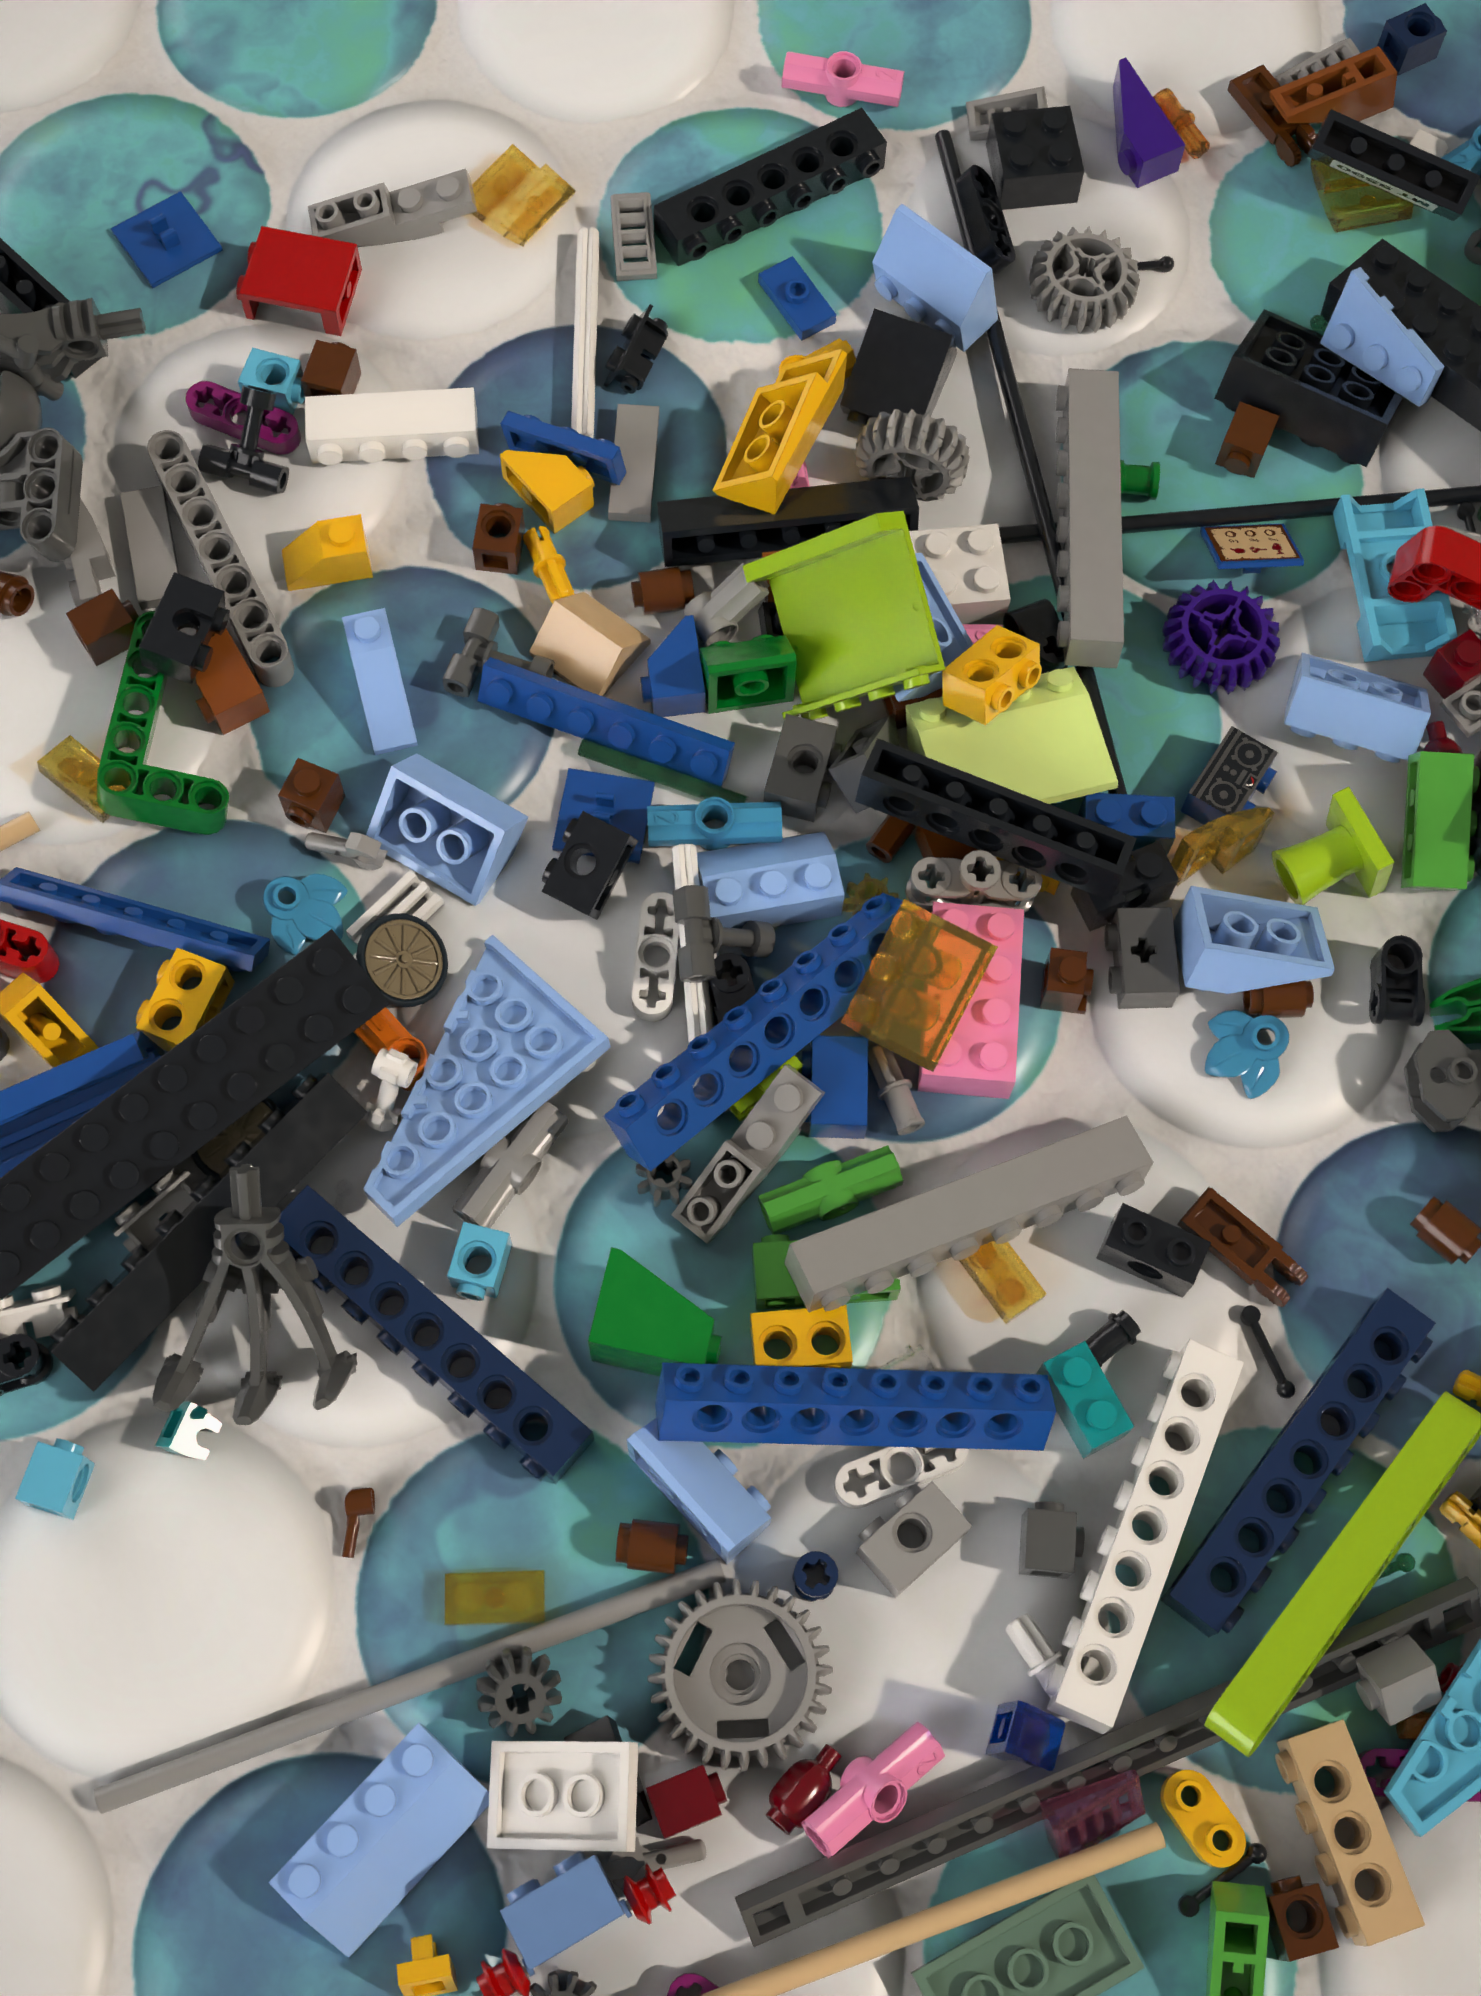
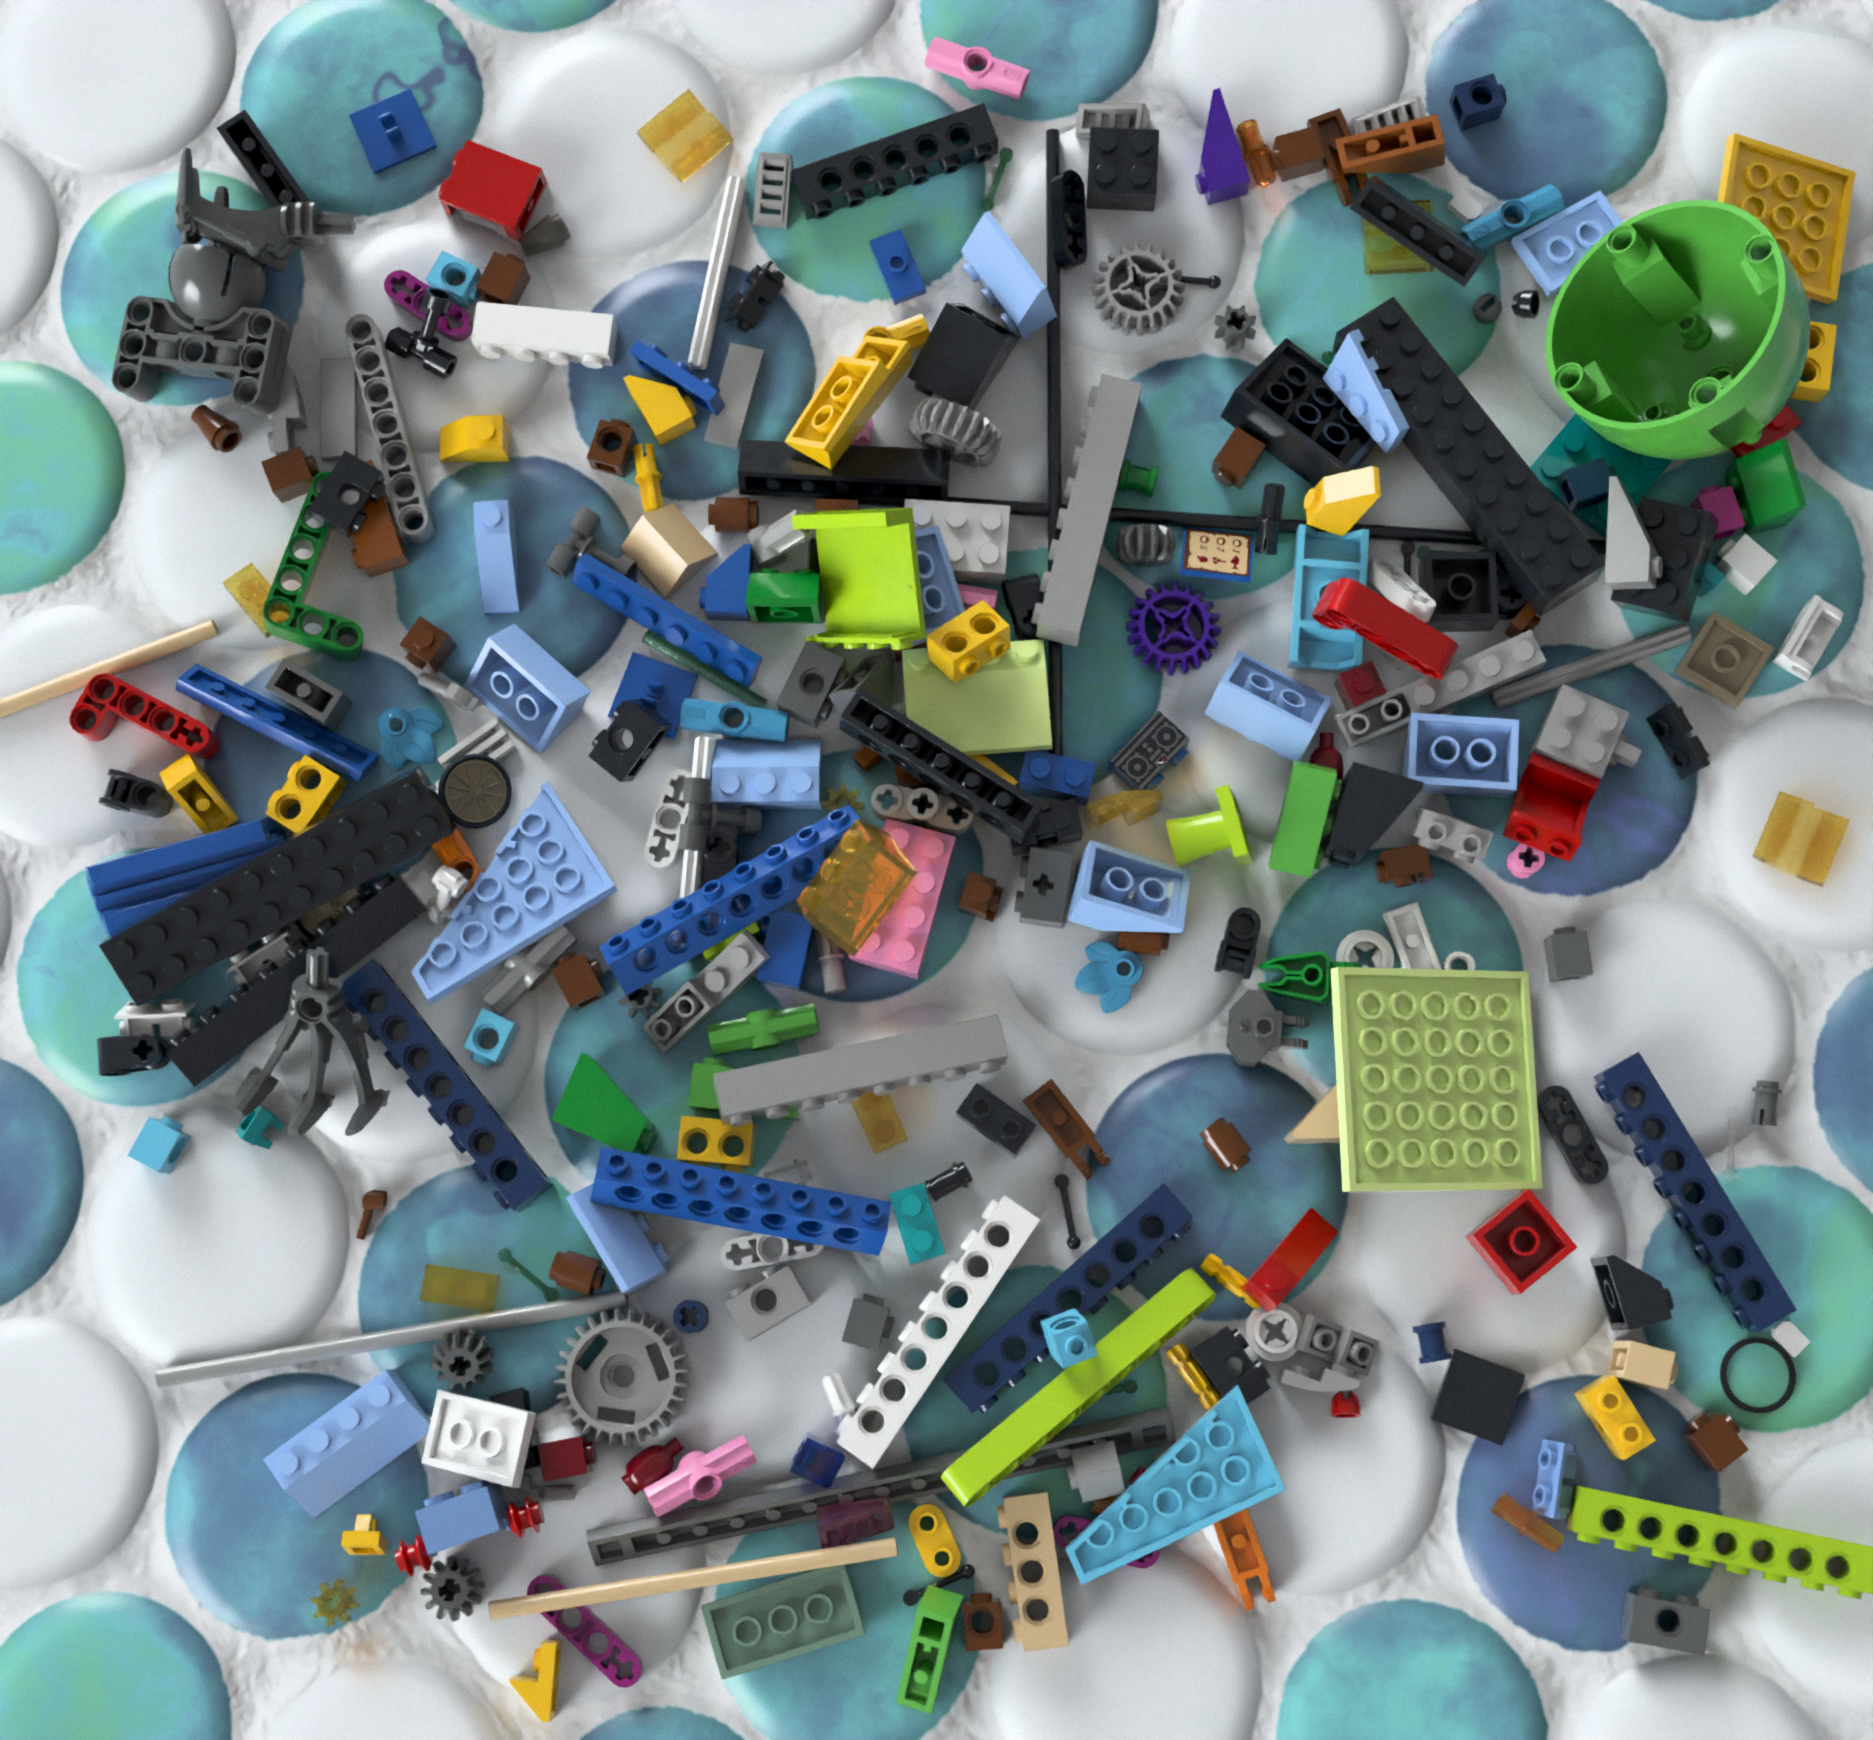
camera: 20 degrees right, 10 degrees up
light grey slope [308,168,477,246] -> none
none -> dark grey brick [265,658,353,732]
none -> clear green hinge [498,1248,560,1302]
none -> clear smoke cone [518,213,571,257]
none -> reddish brown brick [551,952,607,1011]
none -> clear green hinge [981,147,1013,212]
none -> medium azure brick [1040,1308,1098,1369]
none -> dark grey gear [1116,523,1176,567]
none -> dark grey gear [1214,305,1256,349]
none -> black axle [1255,483,1285,555]
none -> reddish brown brick [1269,126,1325,182]
none -> yellow slope [1304,466,1381,537]

